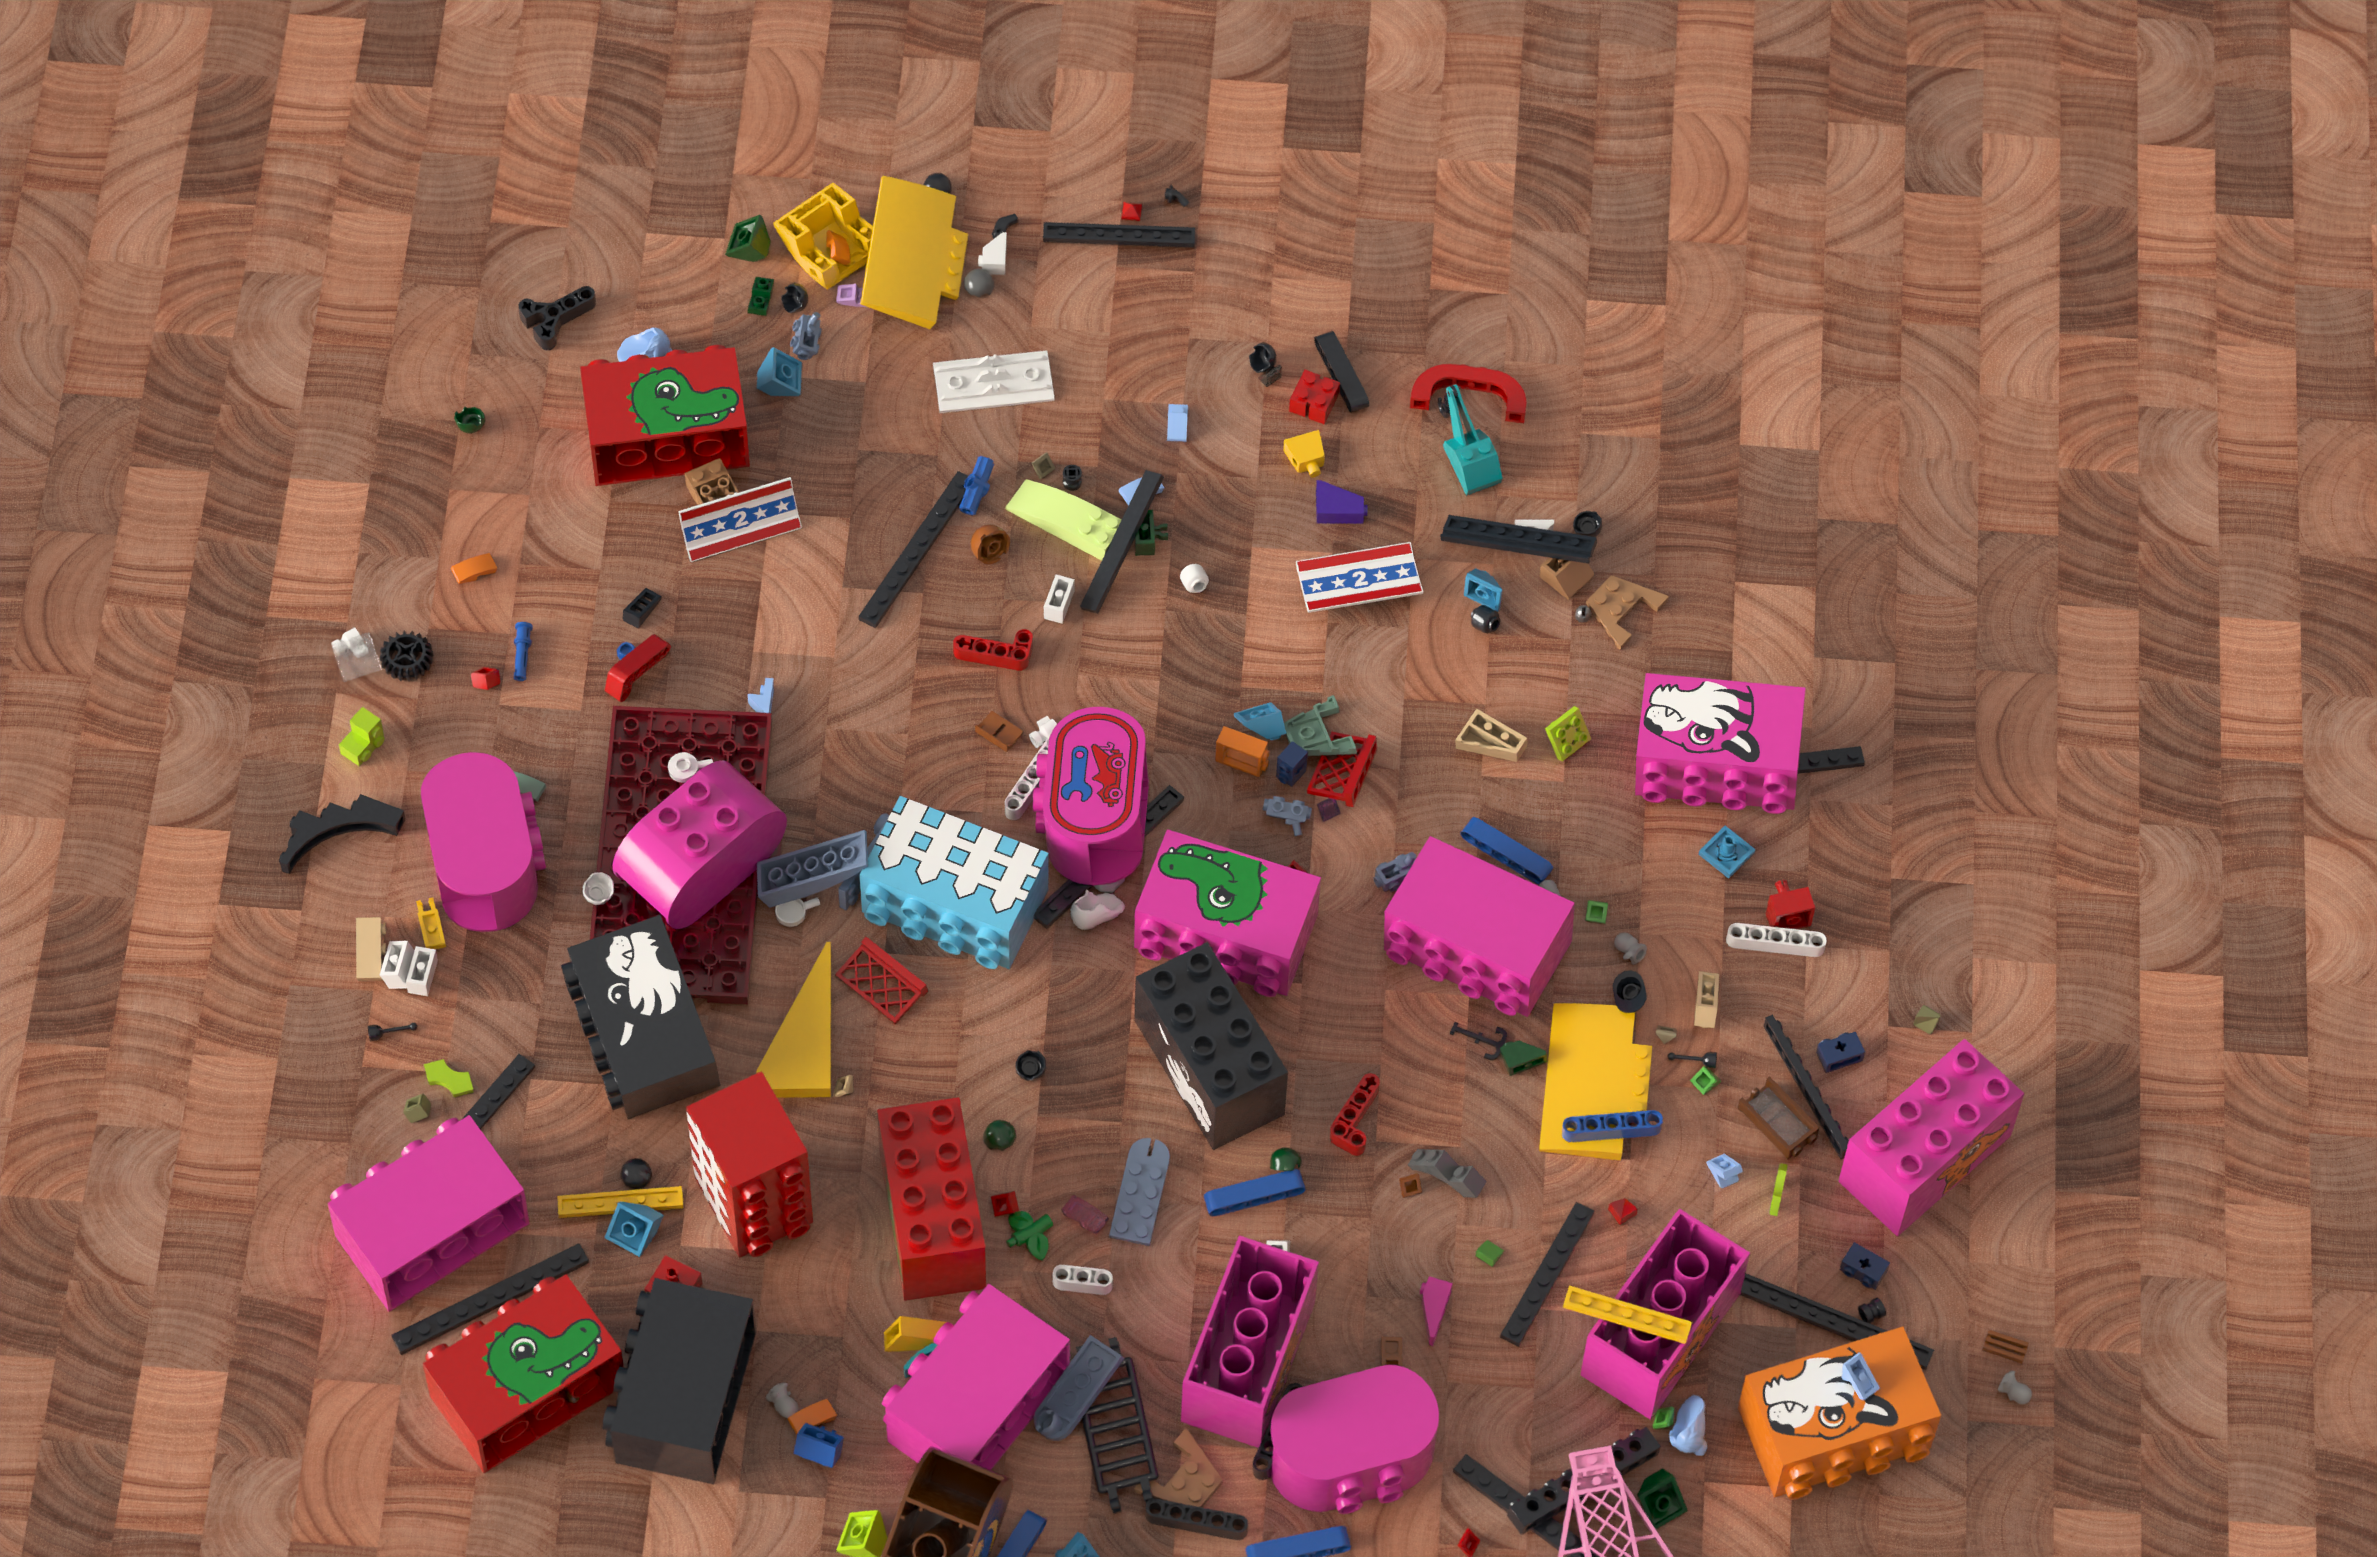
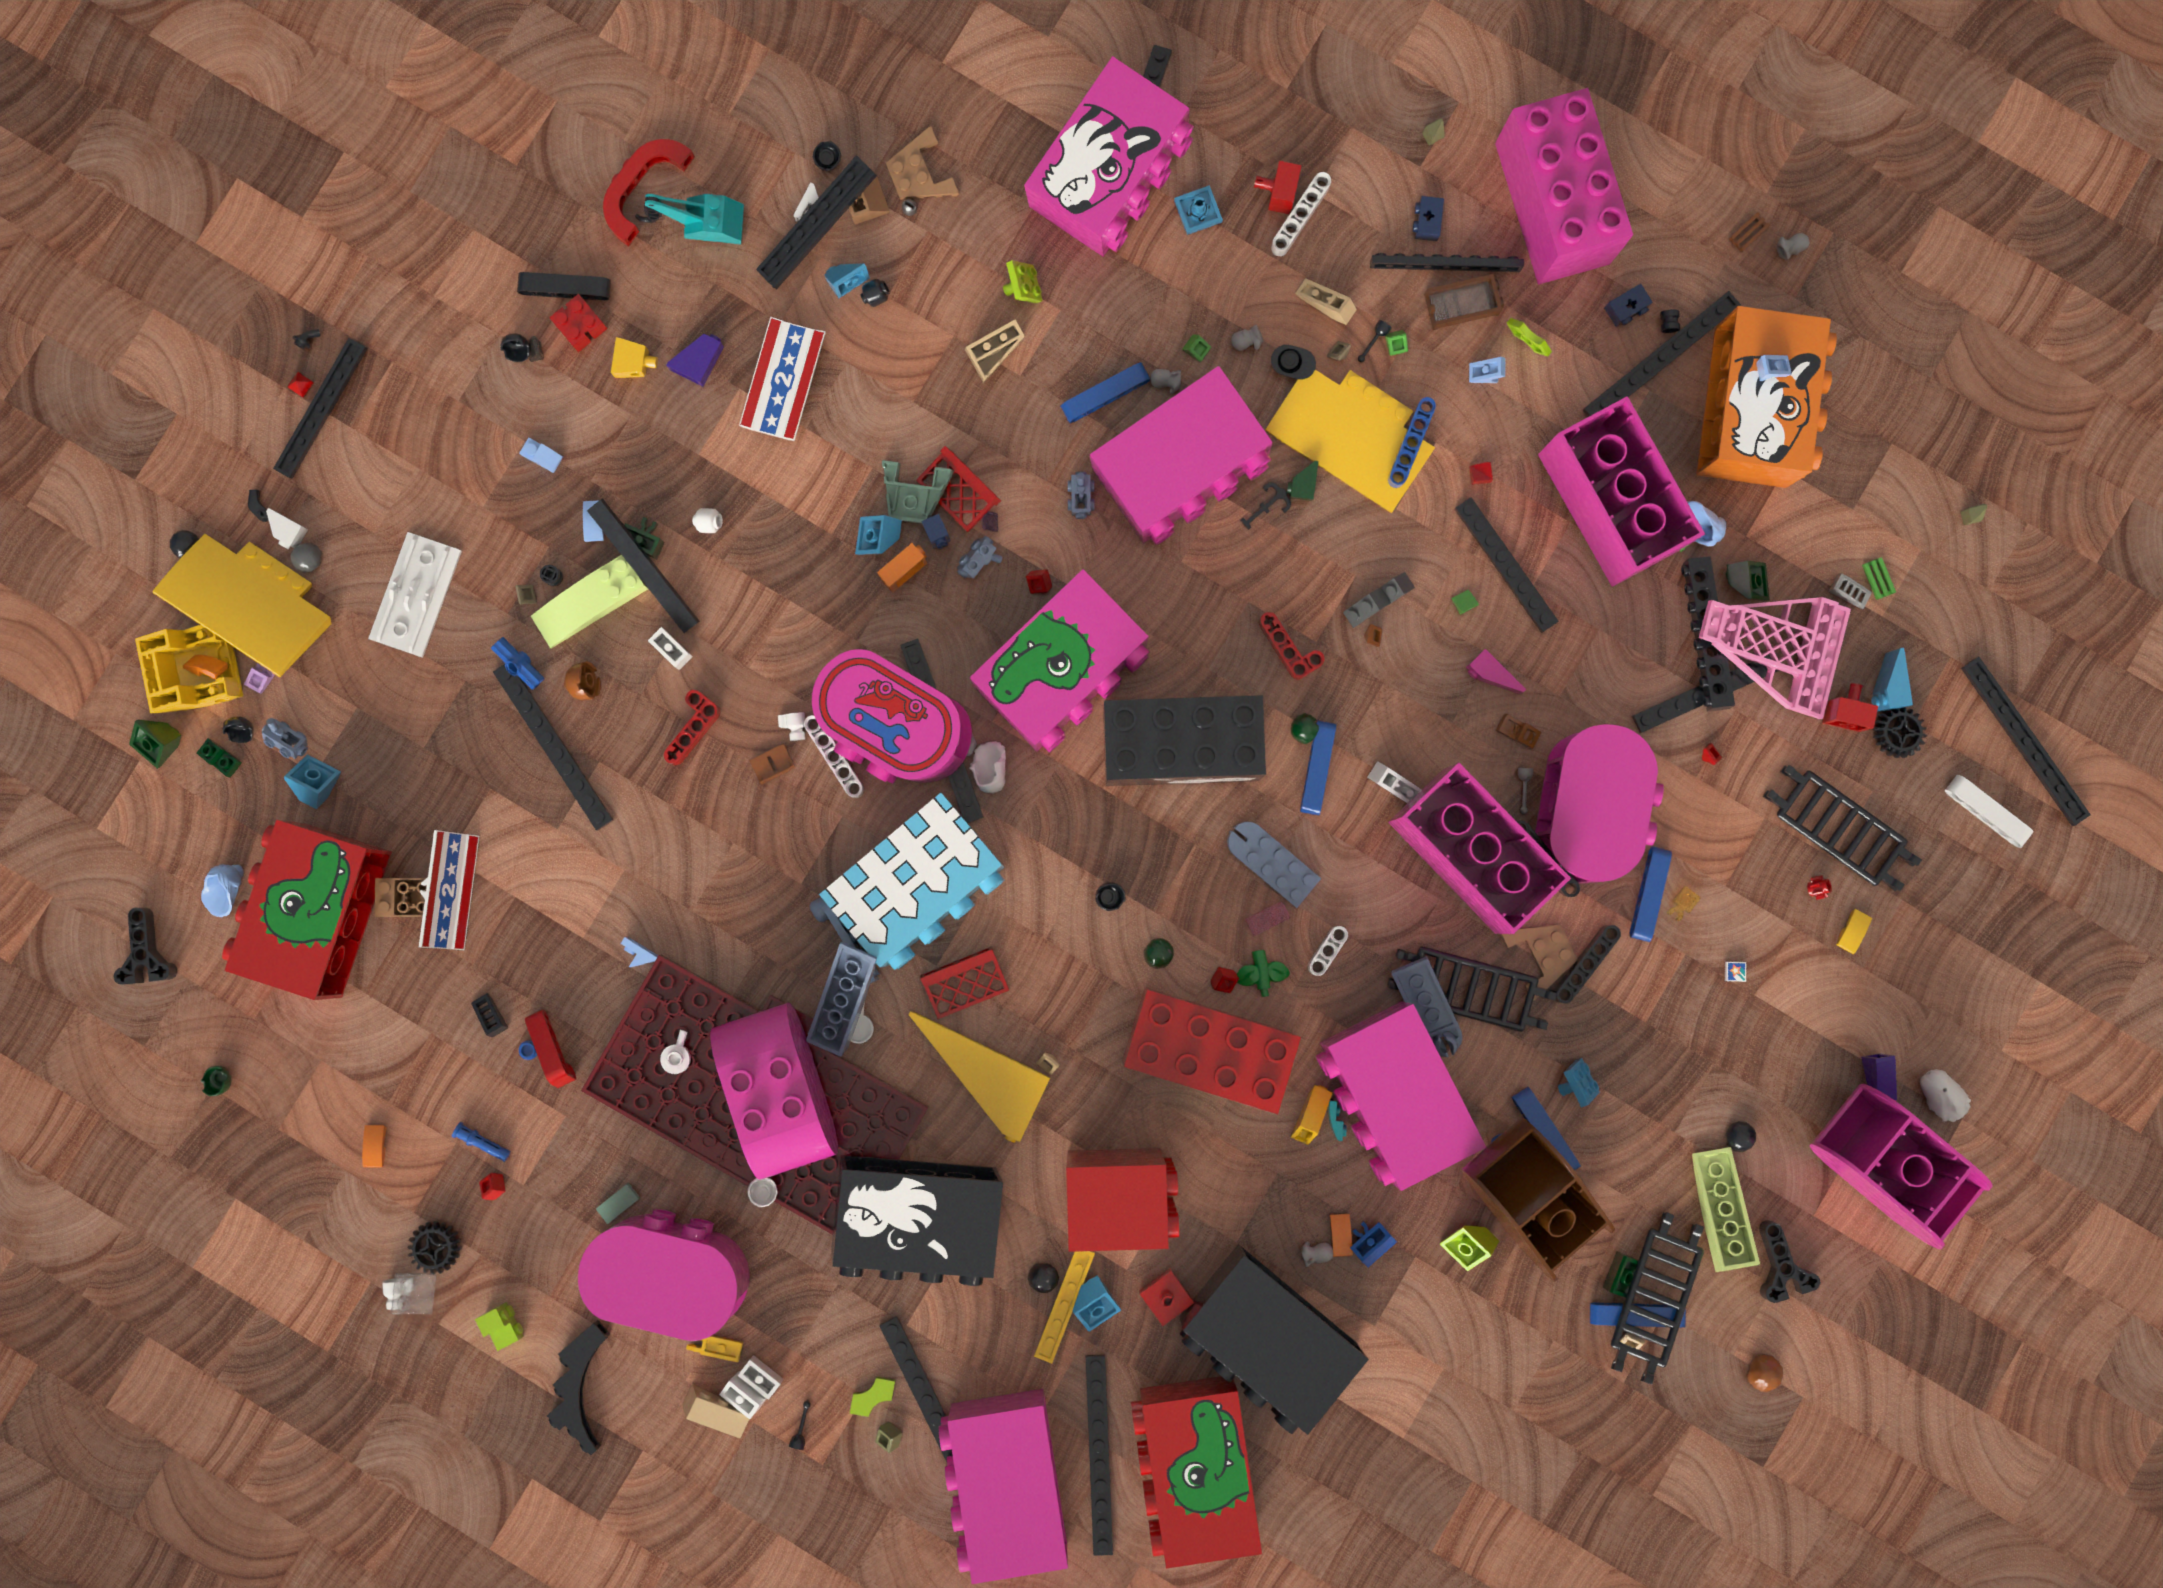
camera: 60 degrees left, 25 degrees up
yellow plate [1563,1286,1692,1344] -> none

